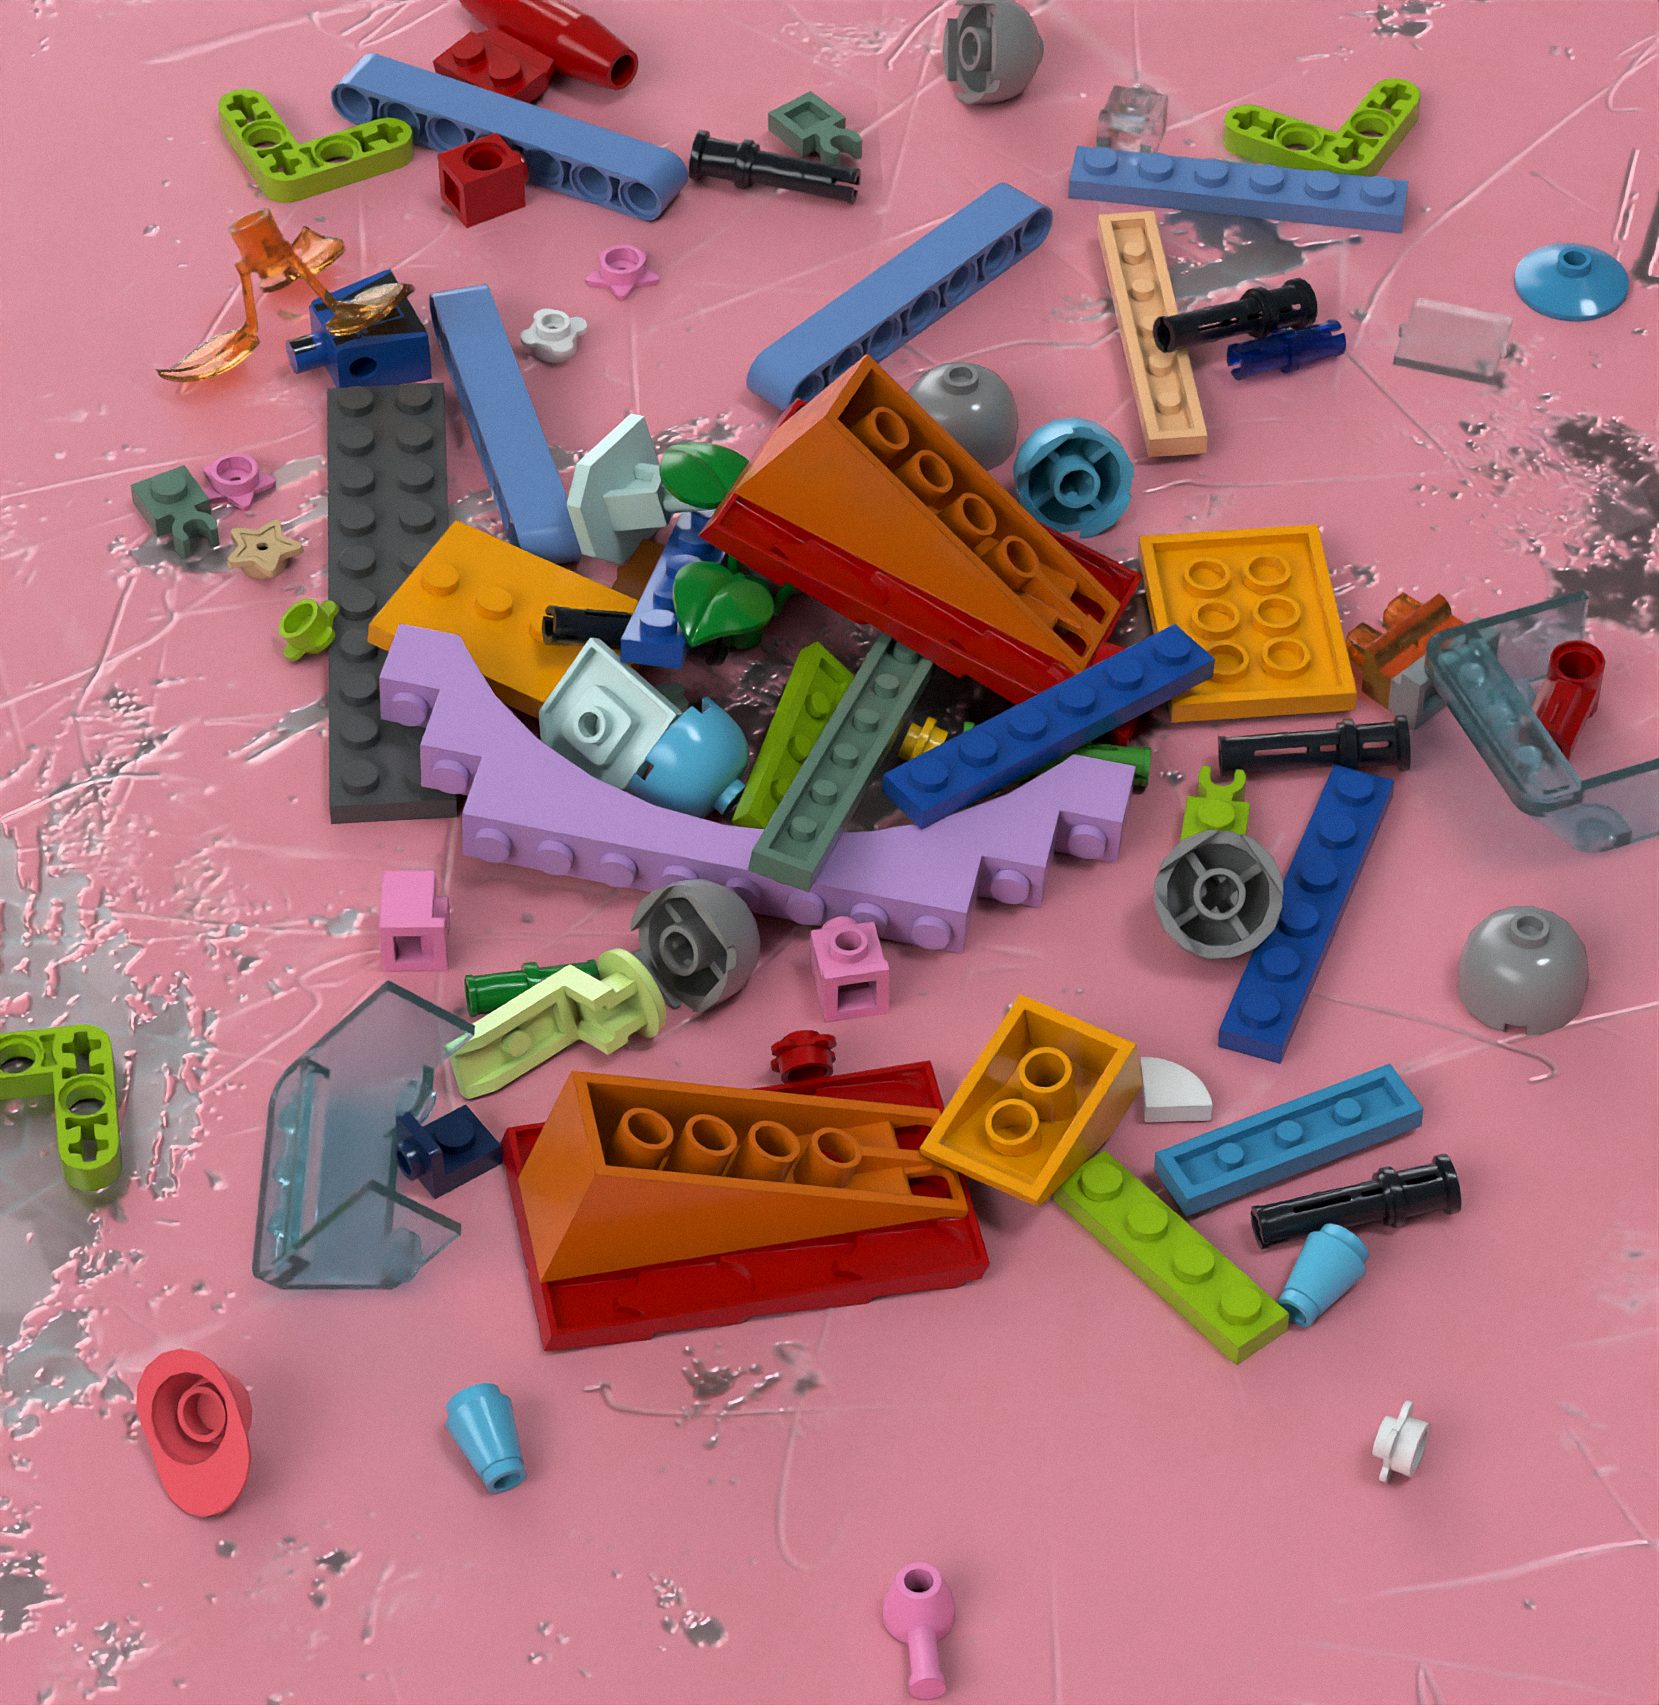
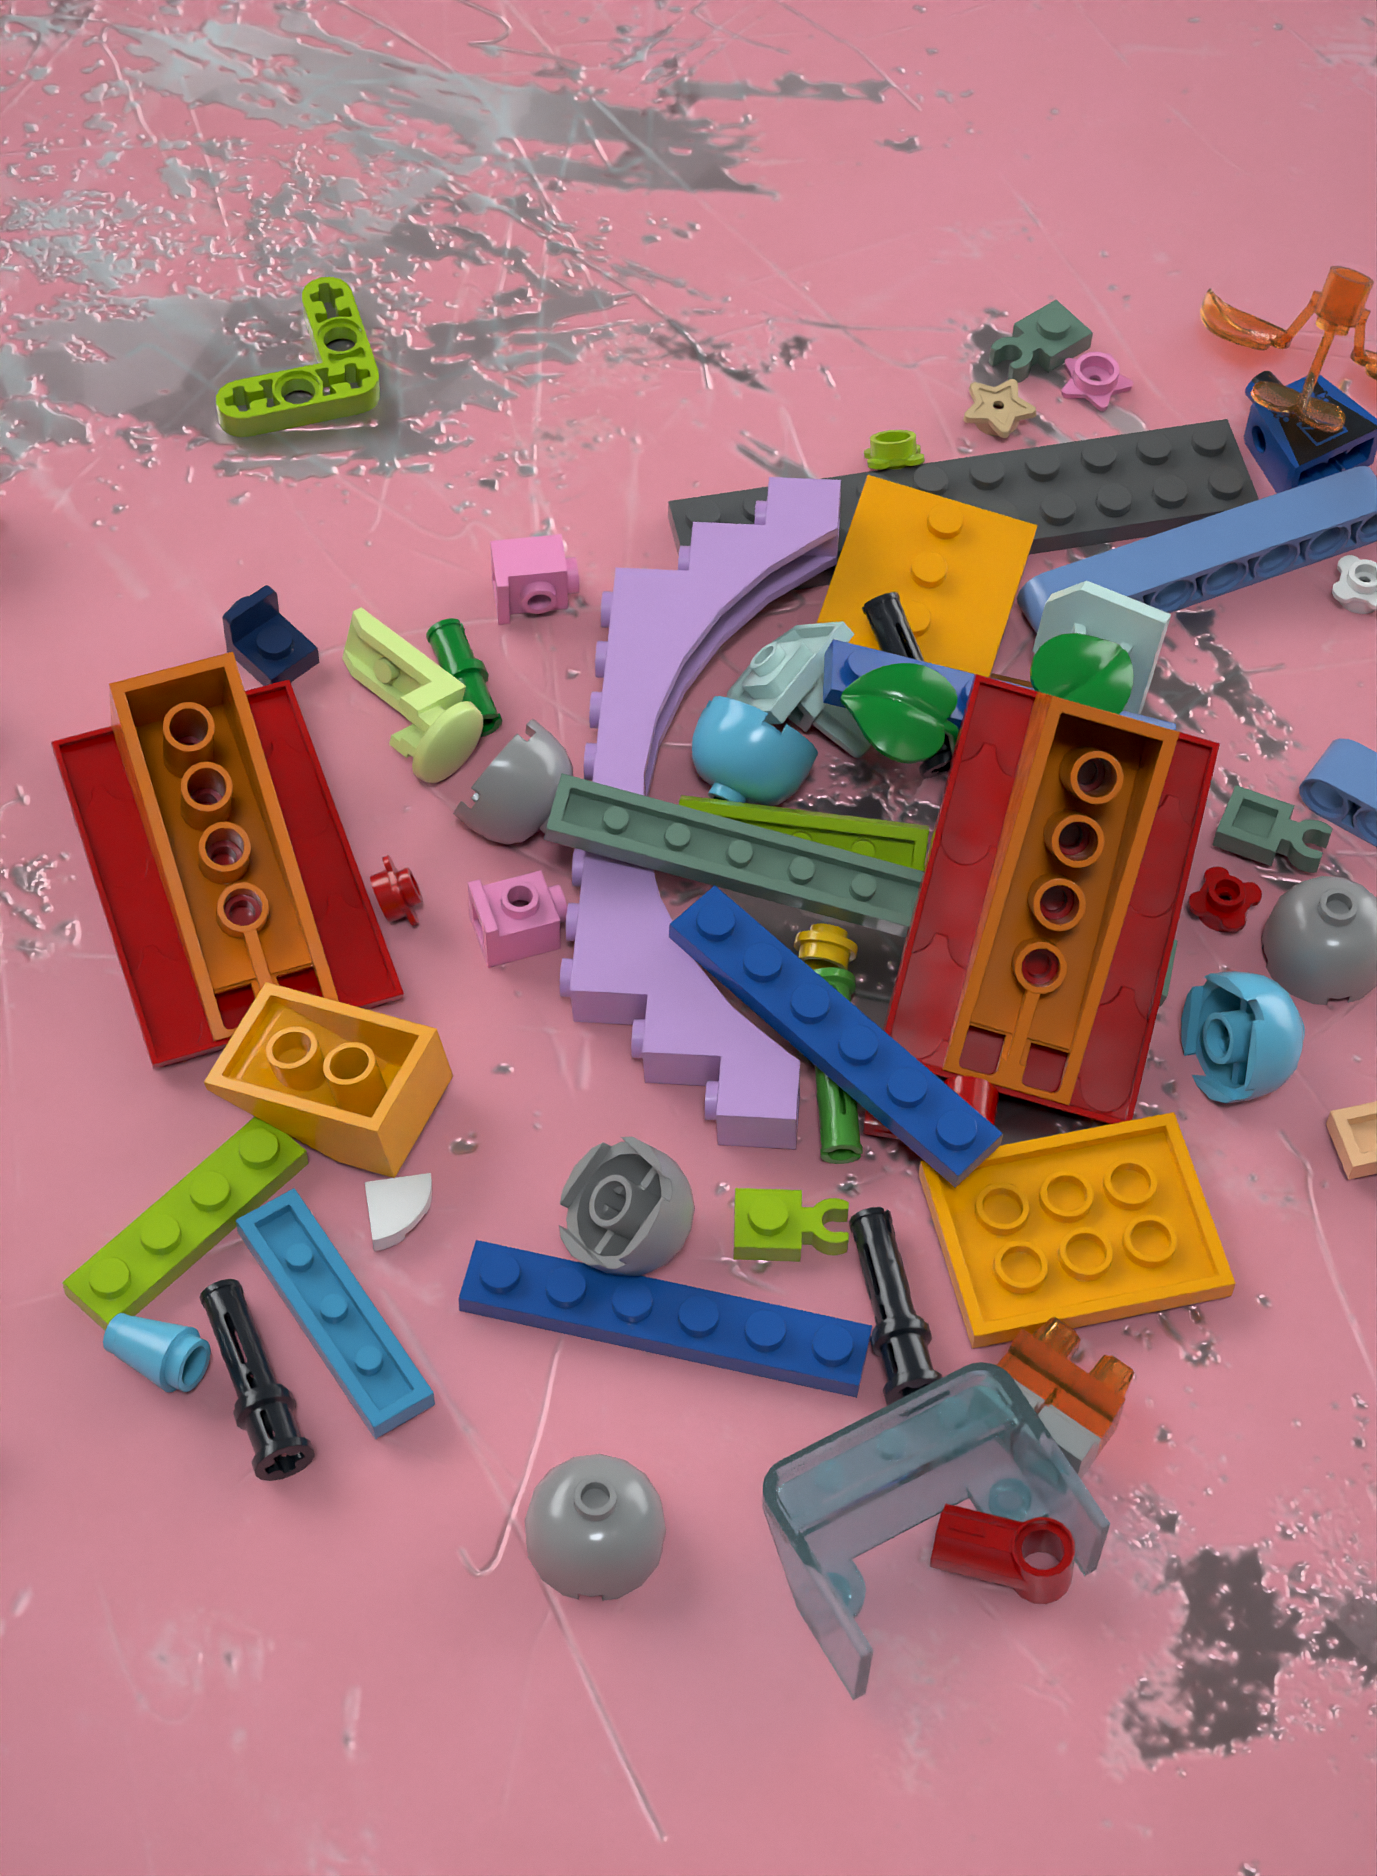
camera: 80 degrees right, 10 degrees up
clear light blue windscreen [252,980,475,1290] -> none

